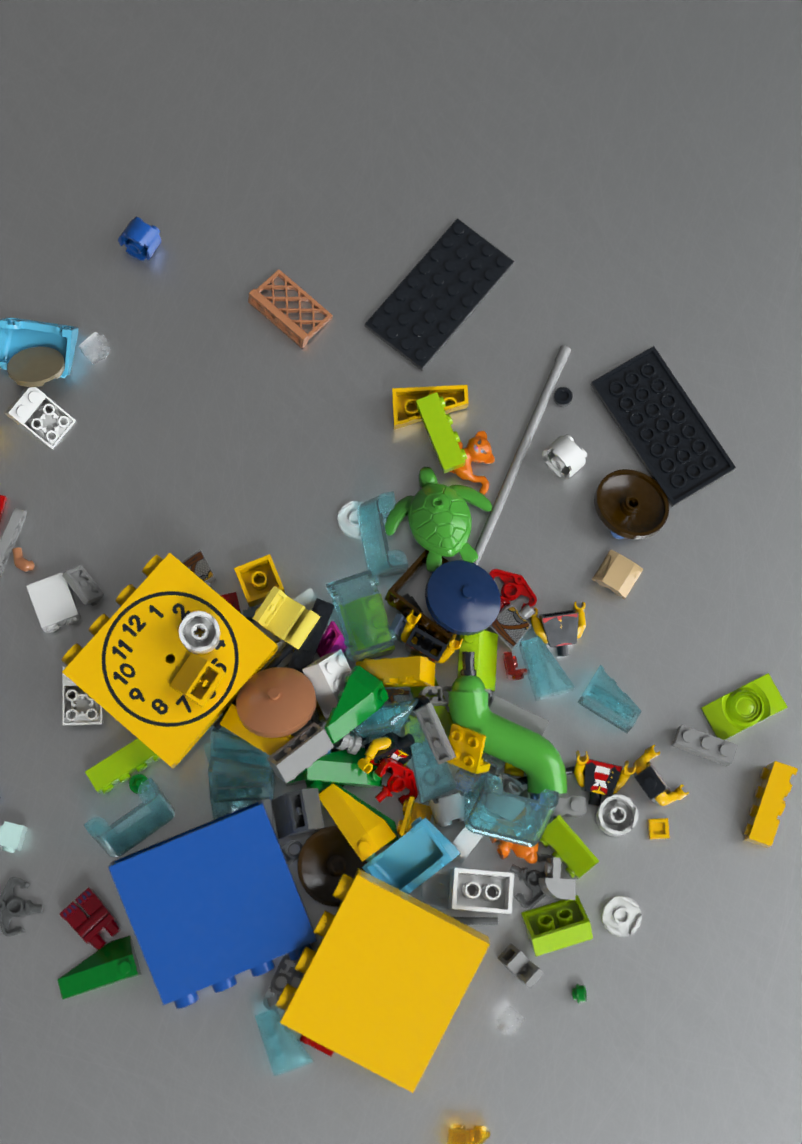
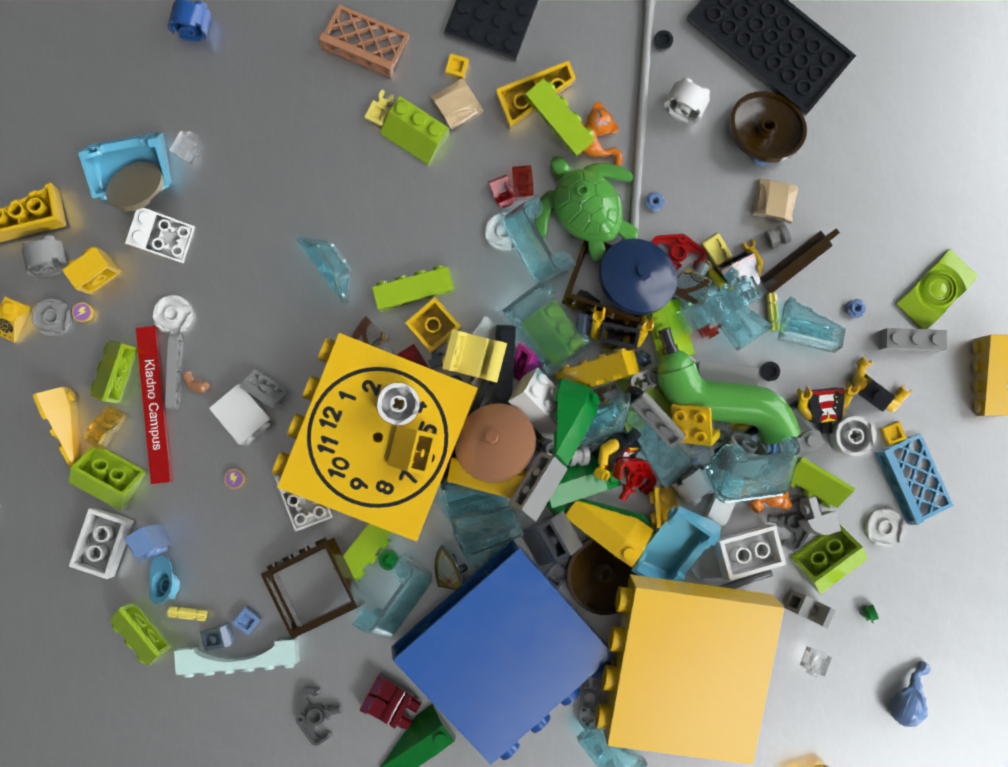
camera: 15 degrees left, 10 degrees up
none -> white tile [152,295,193,334]
none -> medium lavender tile [224,469,246,489]
none -> dark brown window [261,537,366,639]
none -> clear light blue wedge [296,237,352,304]
none -> light yellow plate [365,90,394,127]
none -> lime brick [372,265,455,312]
none -> lime slope [380,96,450,166]
none -> tan slope [429,78,484,130]
none -> shield [434,544,468,590]
none -> yellow tile [445,53,469,79]
none -> bracket [488,175,517,208]
none -> clear red bracket [512,165,534,197]
none -> medium blue plate [634,350,652,367]
none -> medium blue plate [645,192,664,211]
none -> clear light blue wedge [675,274,763,335]
none -> light yellow plate [701,232,733,266]
none -> black tile [759,362,780,382]
none -> dark brown fence [760,228,840,293]
none -> light grey wheel [764,224,791,249]
none -> light yellow axle [765,293,780,332]
none -> medium blue plate [846,299,866,318]
none -> dark azure fence [875,433,954,525]
none -> medium blue hair [889,661,931,727]

